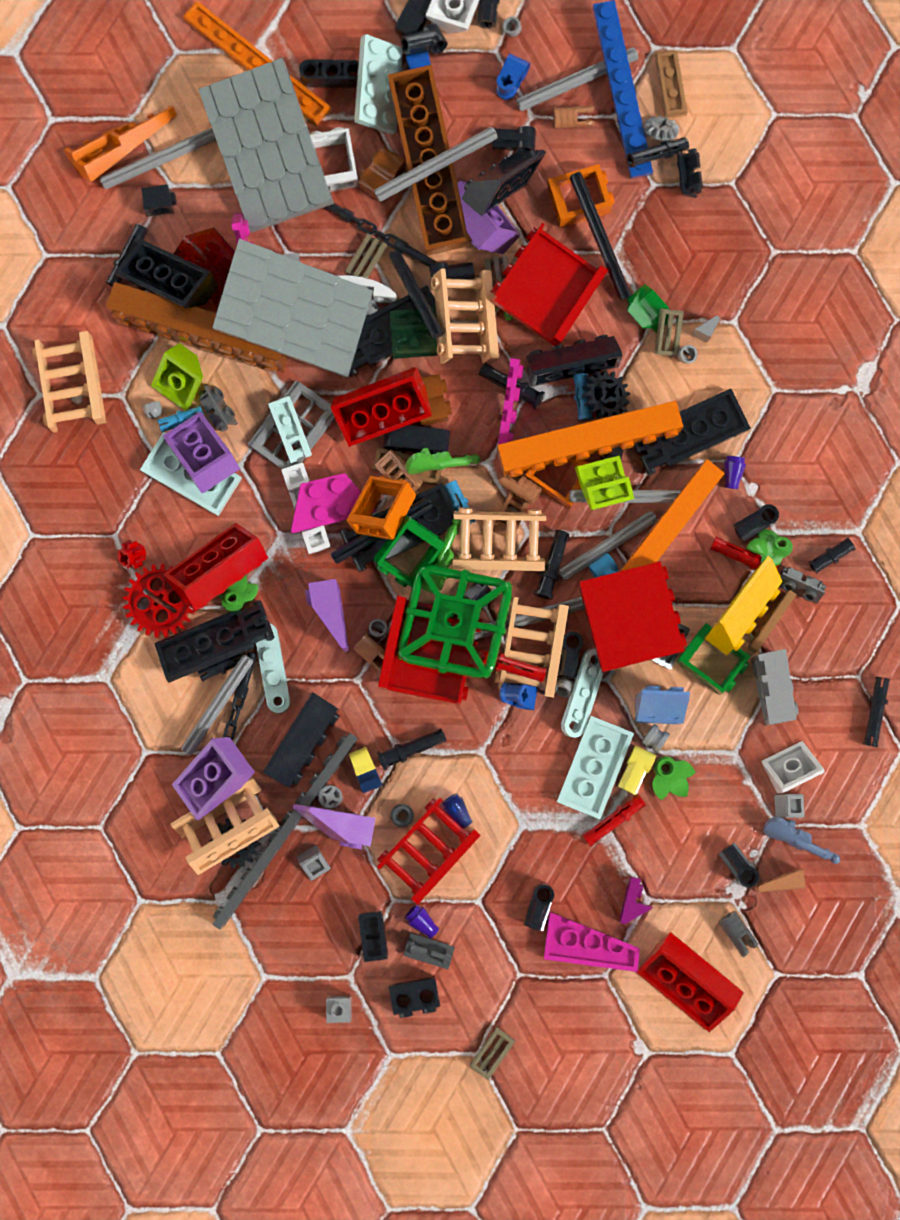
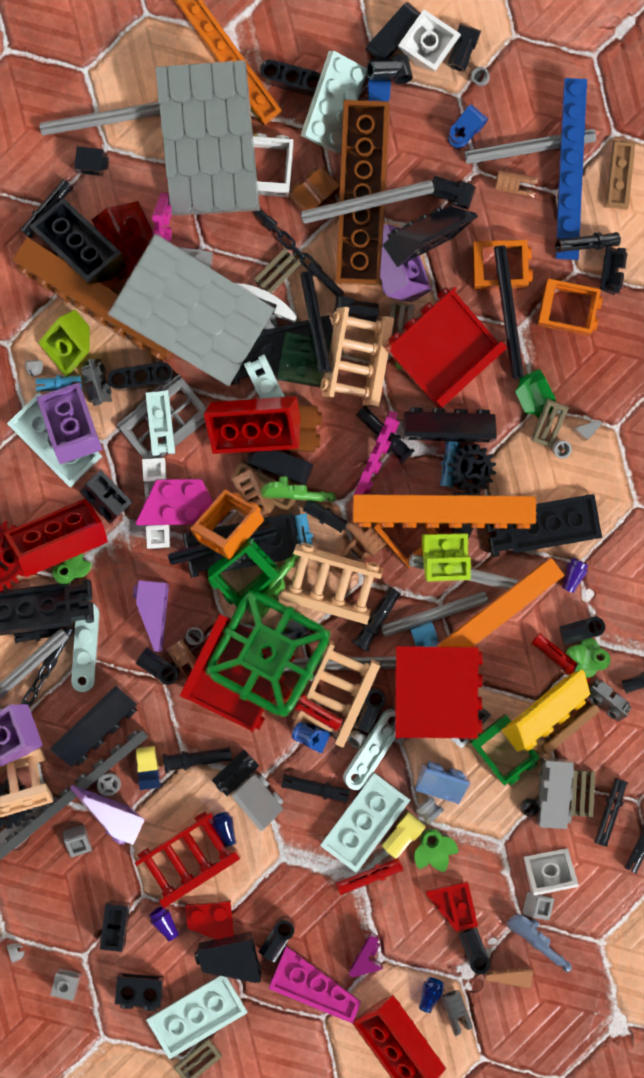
camera: 10 degrees right, 5 degrees up
orange wedge [64,106,177,182] -> none
dark grey plate [391,804,414,827] -> none
dark grey hinge [404,933,455,969] -> none
light grey gear [644,116,679,141] -> none
none -> light grey hinge [6,943,25,963]
none -> black brick [79,470,132,524]
none -> black beam [108,362,174,391]
none -> black piece [136,648,180,685]
none -> light aqua plate [147,976,248,1059]
none -> red wing [186,900,234,940]
none -> black slope [195,932,262,983]
none -> black hinge [212,749,260,796]
none -> light grey slope [232,773,284,832]
none -> light aqua plate [244,355,284,399]
none -> black pin [281,774,350,803]
none -> black pin [302,500,348,533]
none -> clear blue cone [419,977,445,1013]
none -> red wing [425,881,478,932]
none -> black hinge [520,798,539,817]
none -> orange window [537,279,603,336]
none -> dark tan tile [570,770,596,817]
none -> black pin [594,778,628,847]

